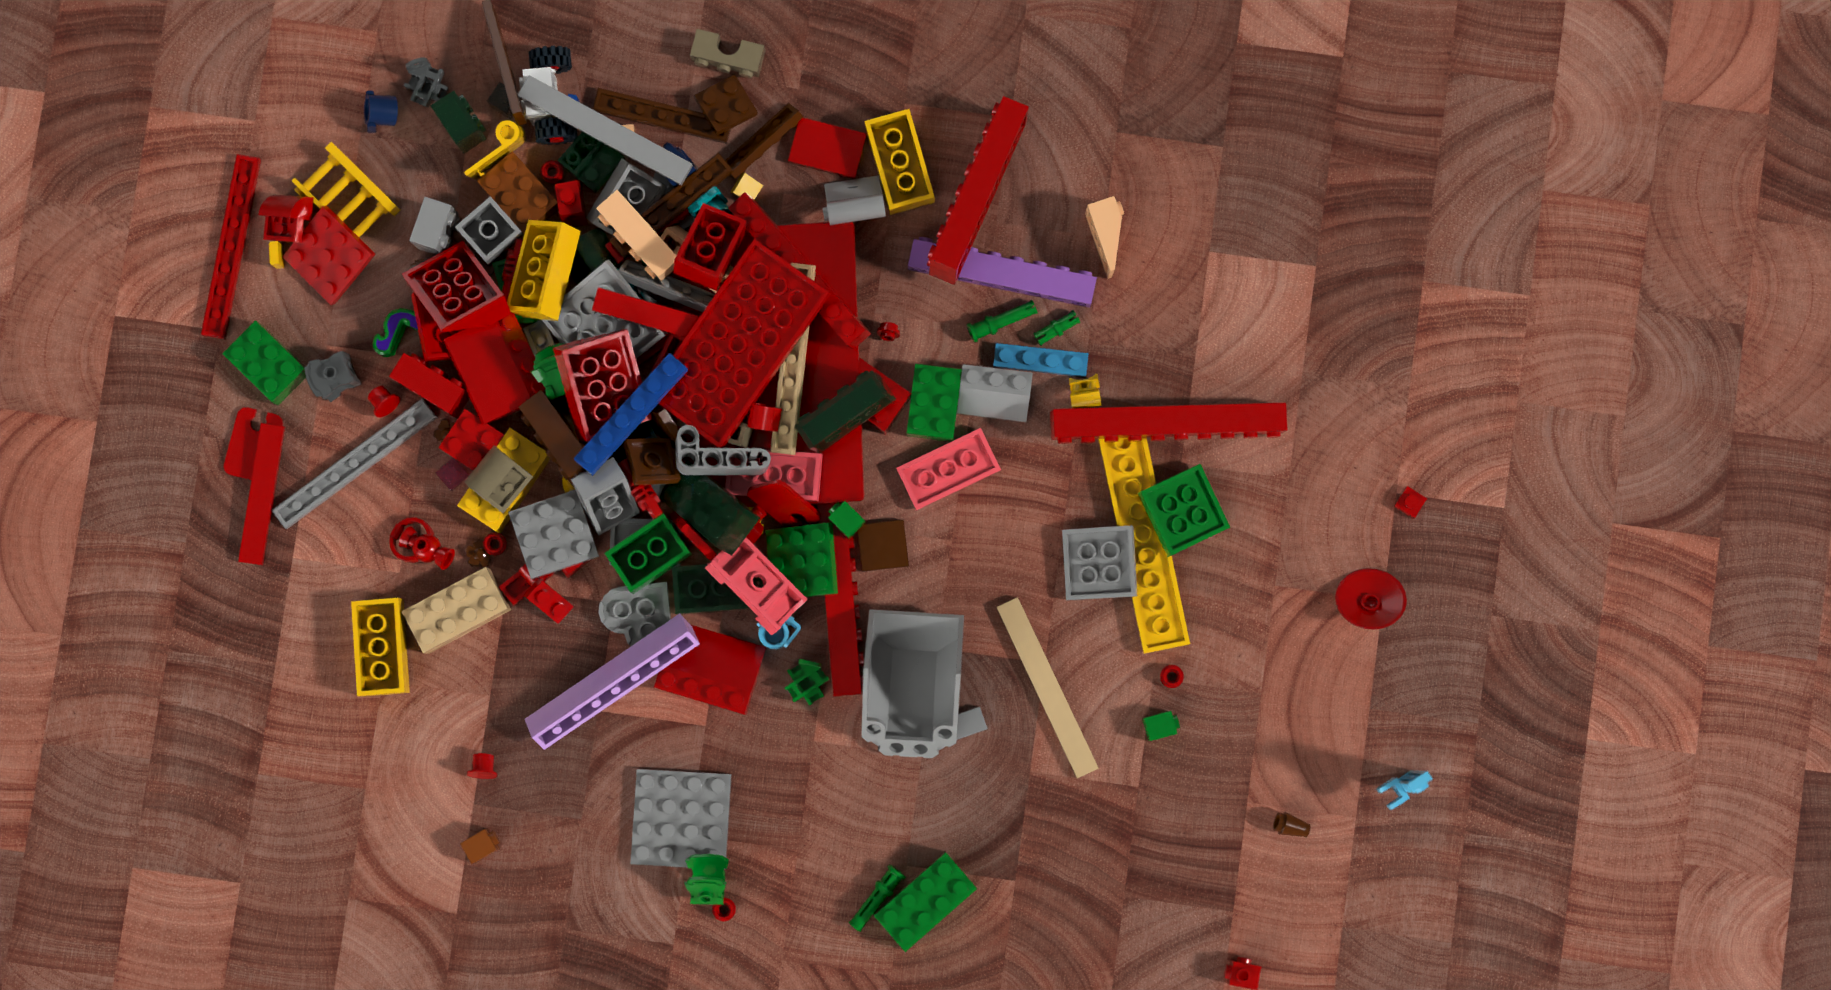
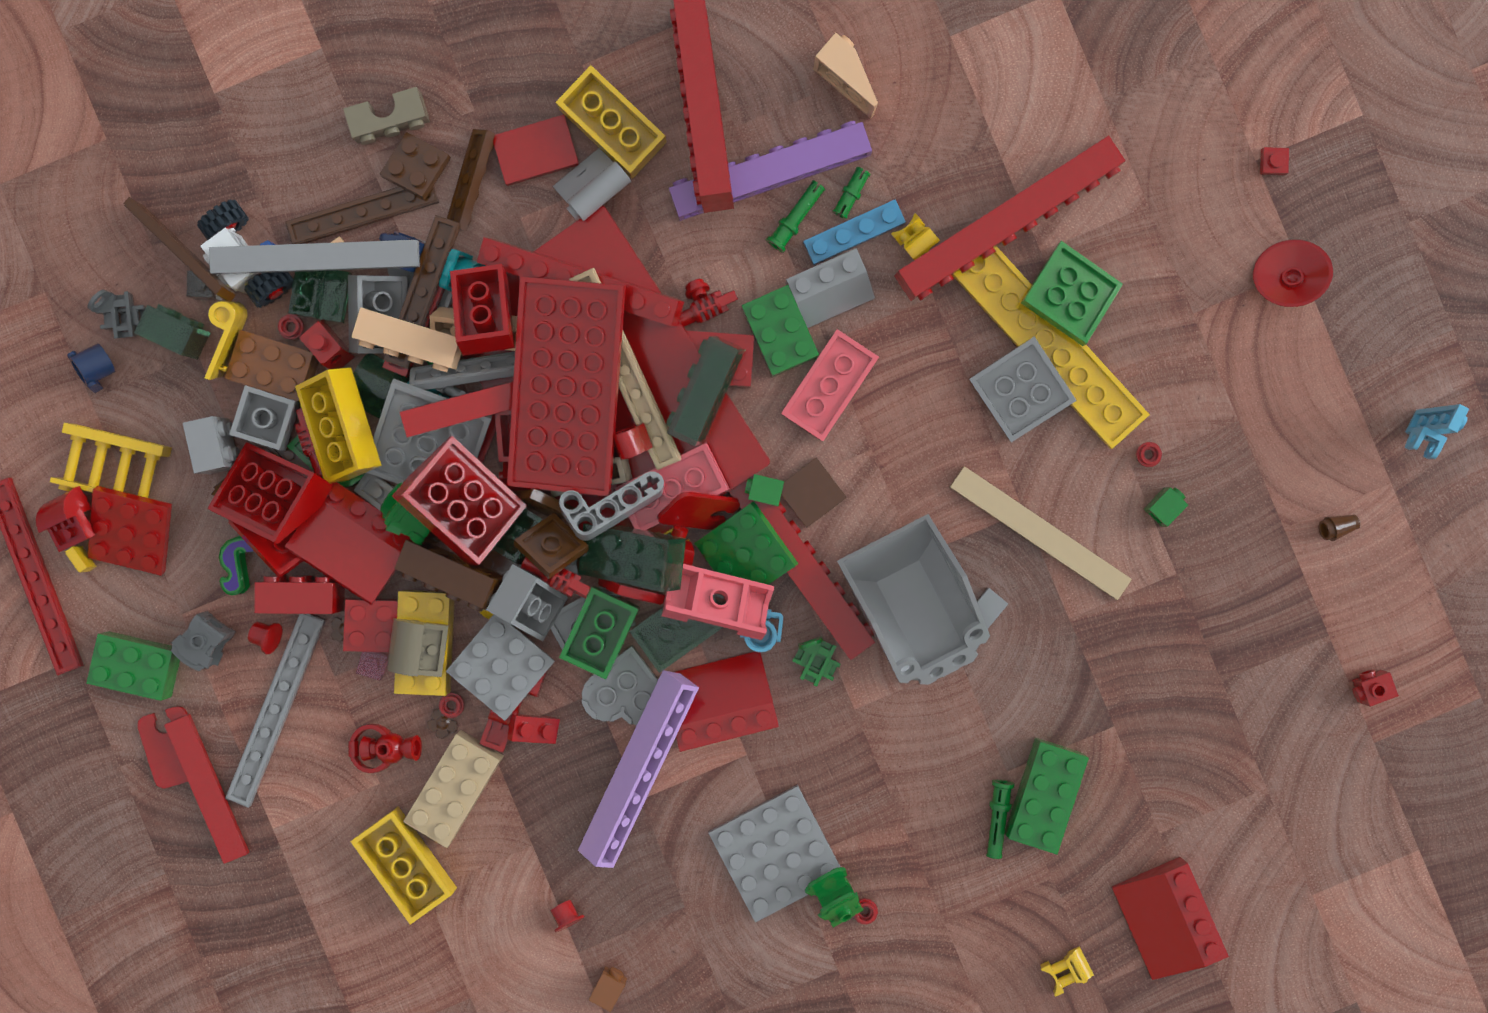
camera: 35 degrees left, 5 degrees up
blue plate [573,353,688,476] -> none
yellow tile [731,173,763,200] -> none
none -> red hinge [679,290,738,327]

